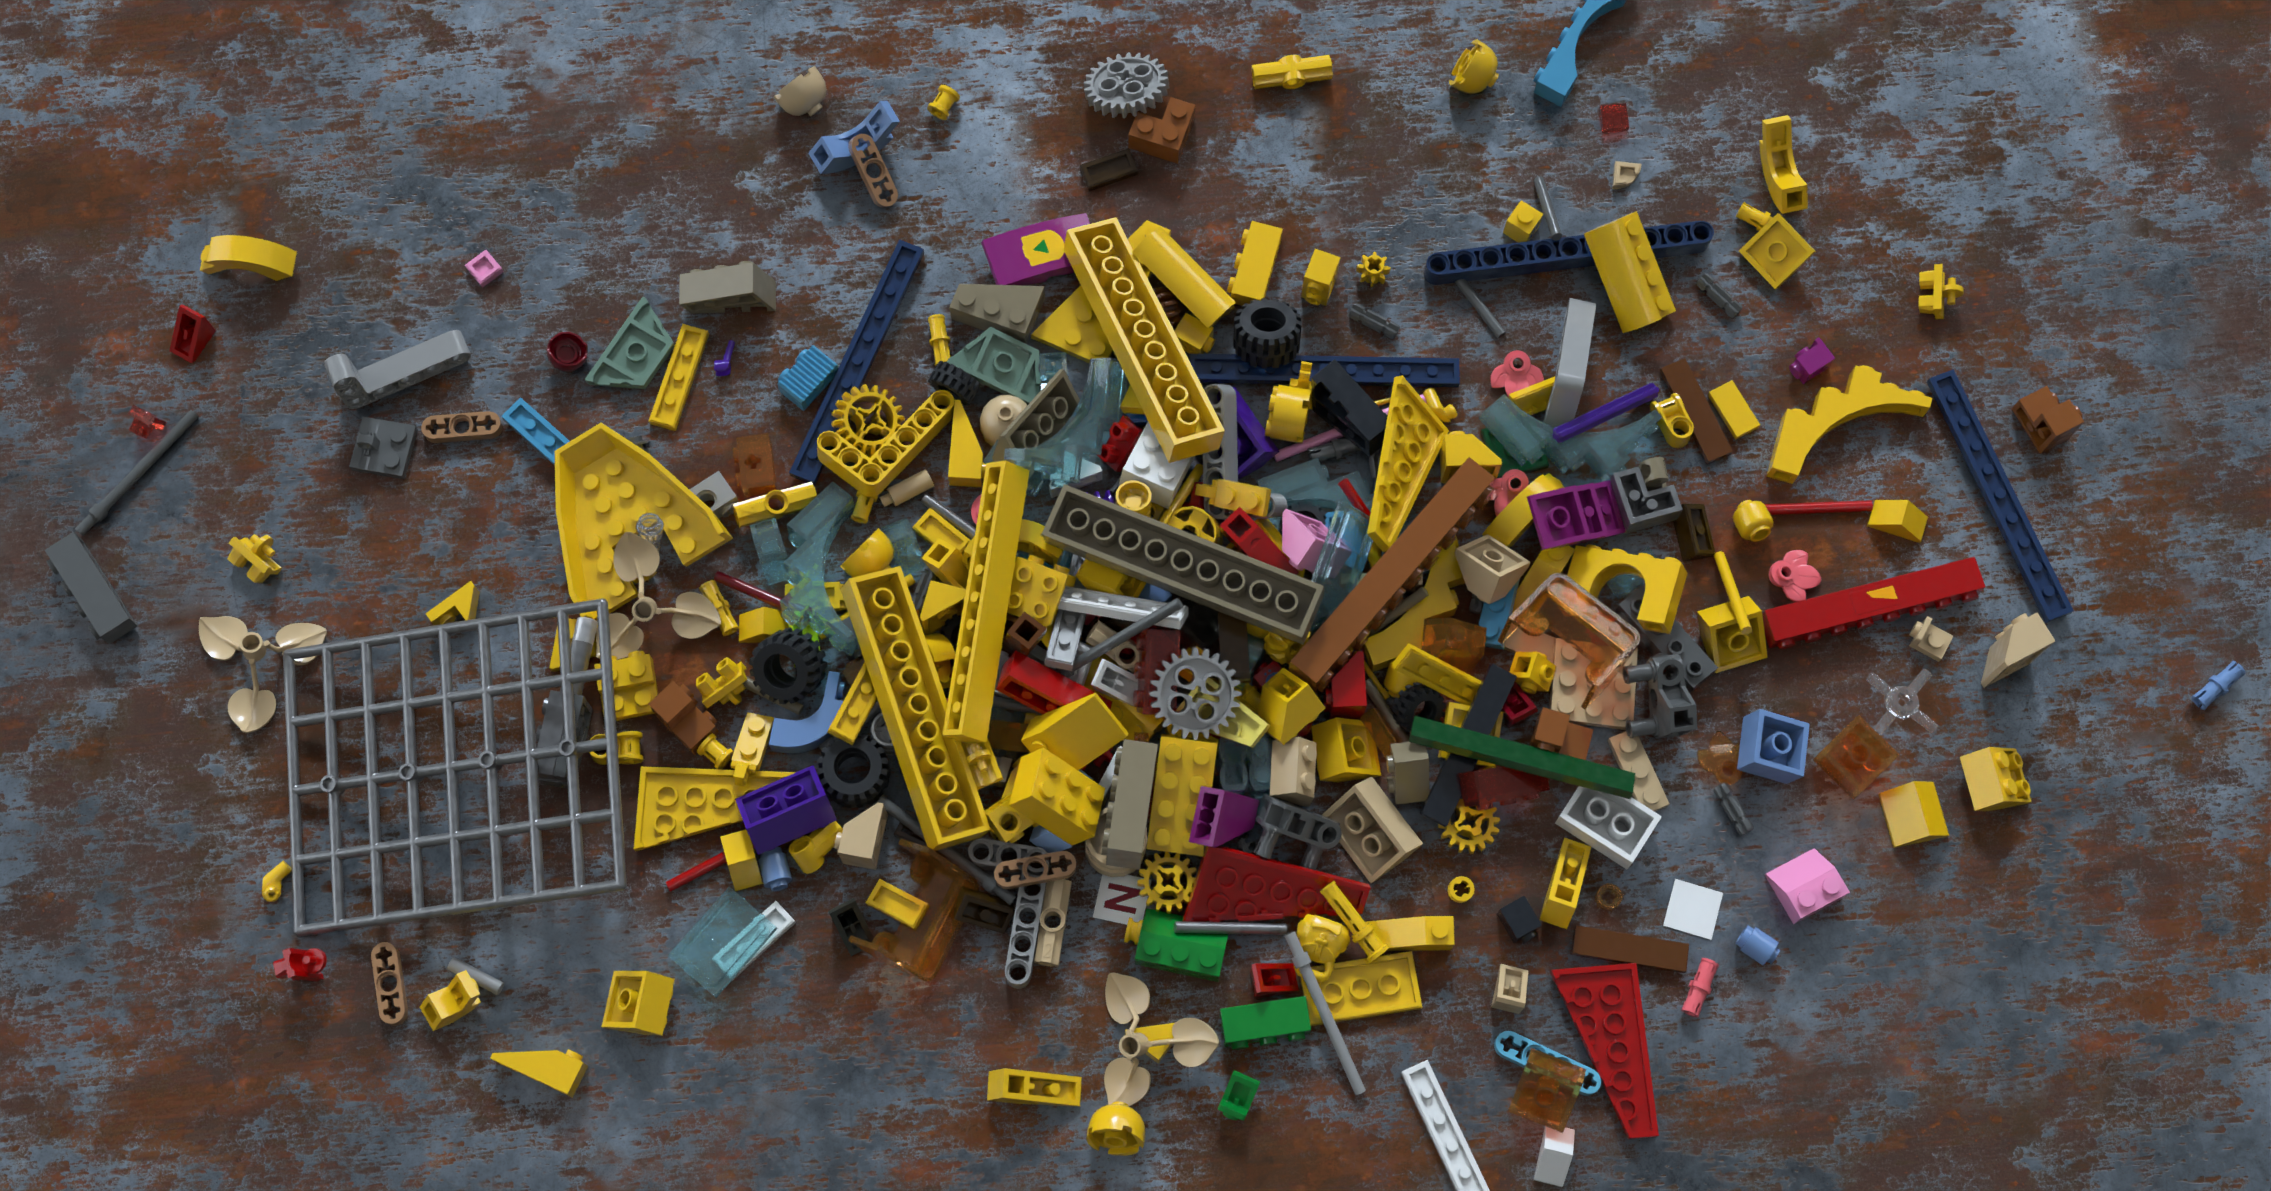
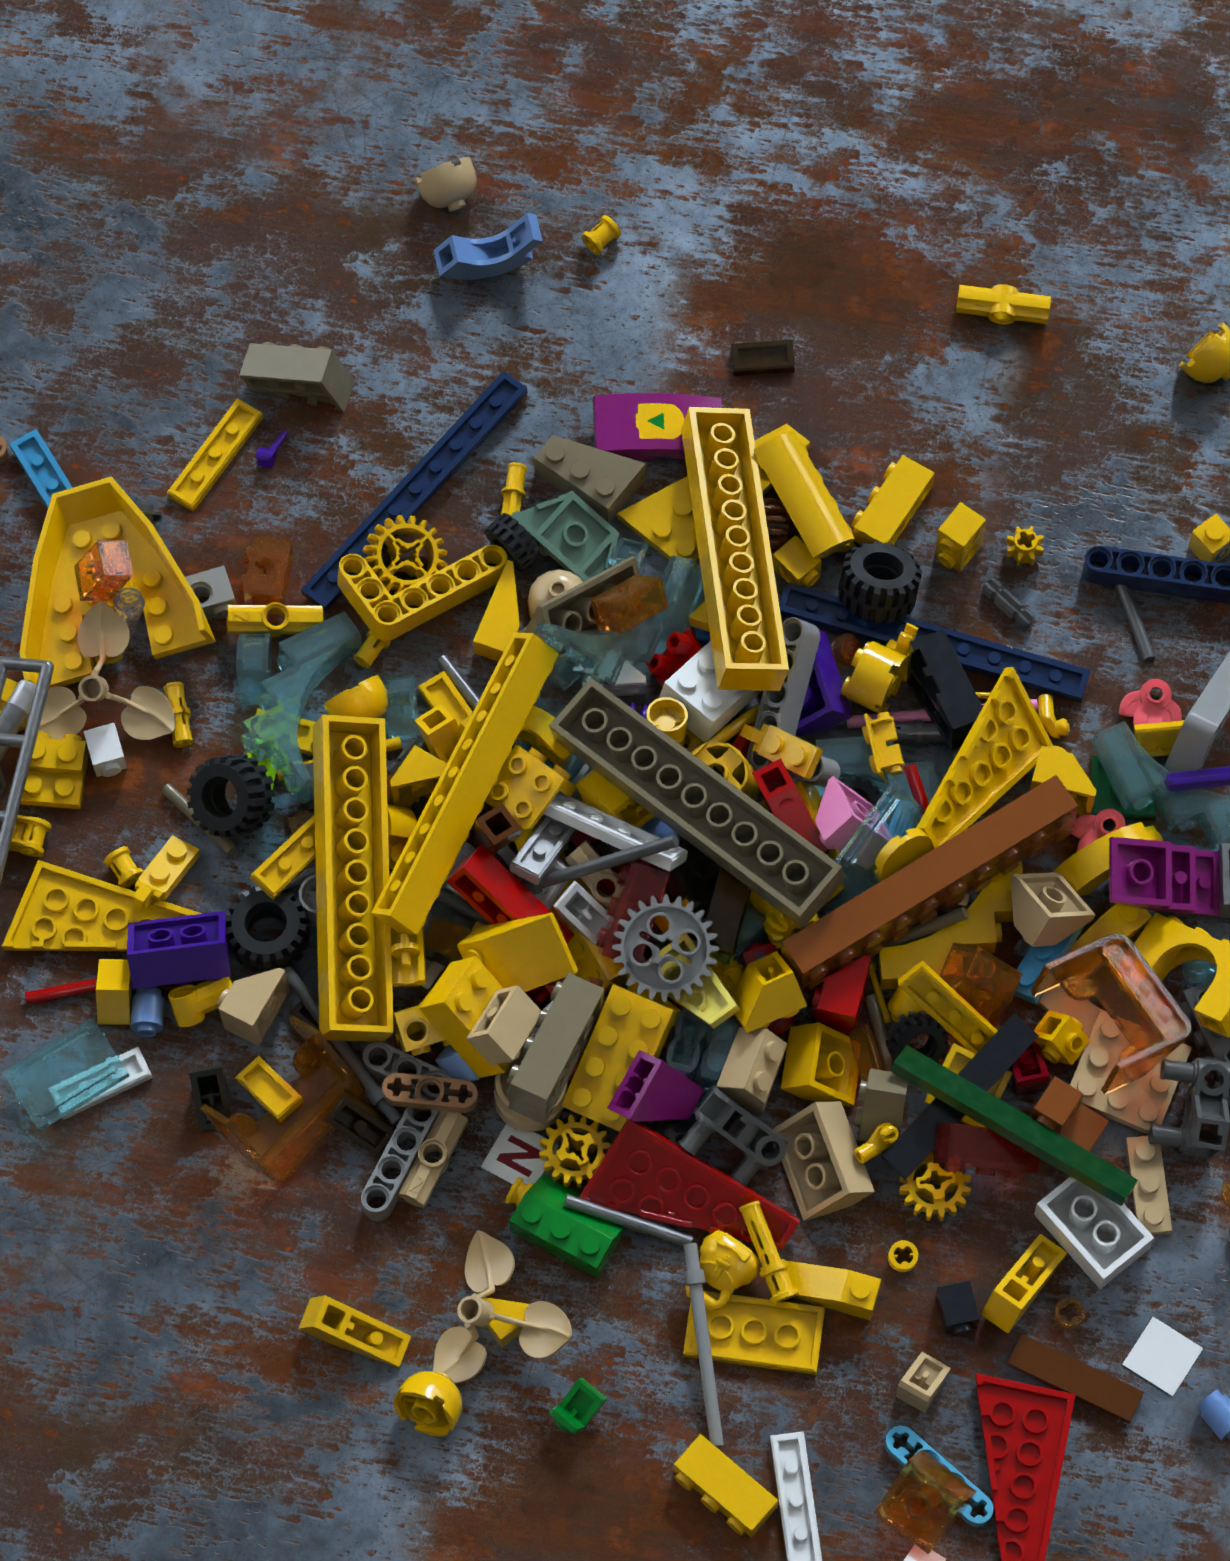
camera: 20 degrees right, 5 degrees down
bright pink tile [465,250,504,288] -> none
dark red hair [547,331,588,372] -> none
sand green wing [585,297,675,389] -> none
dark orange brick [648,681,719,756] -> none
yellow hips [696,657,747,708] -> none
dark red bar [714,571,815,622] -> none
yellow slope [739,607,795,643] -> none
medium blue arch [769,671,846,754] -> none
dark azure brick [777,345,838,411] -> none
medium nougat beam [848,134,898,208] -> none
tan cylinder [879,469,934,507] -> none
light grey gear [1084,52,1169,118] -> none
dark orange brick [1128,97,1196,164] -> none
green brick [1219,996,1311,1050] -> none
red slope [1250,963,1299,999] -> none
coral pin [1681,958,1719,1018] -> none
none -> clear orange brick [74,540,133,604]
none -> white brick [83,723,127,777]
none -> tan brick [466,985,542,1066]
none -> clear orange brick [590,574,669,633]
none -> yellow brick [674,1434,778,1537]
none -> clear orange tile [831,633,862,666]
none -> yellow arm [853,1122,899,1164]
none -> yellow hinge [862,712,905,783]
none -> yellow tile [874,828,933,881]

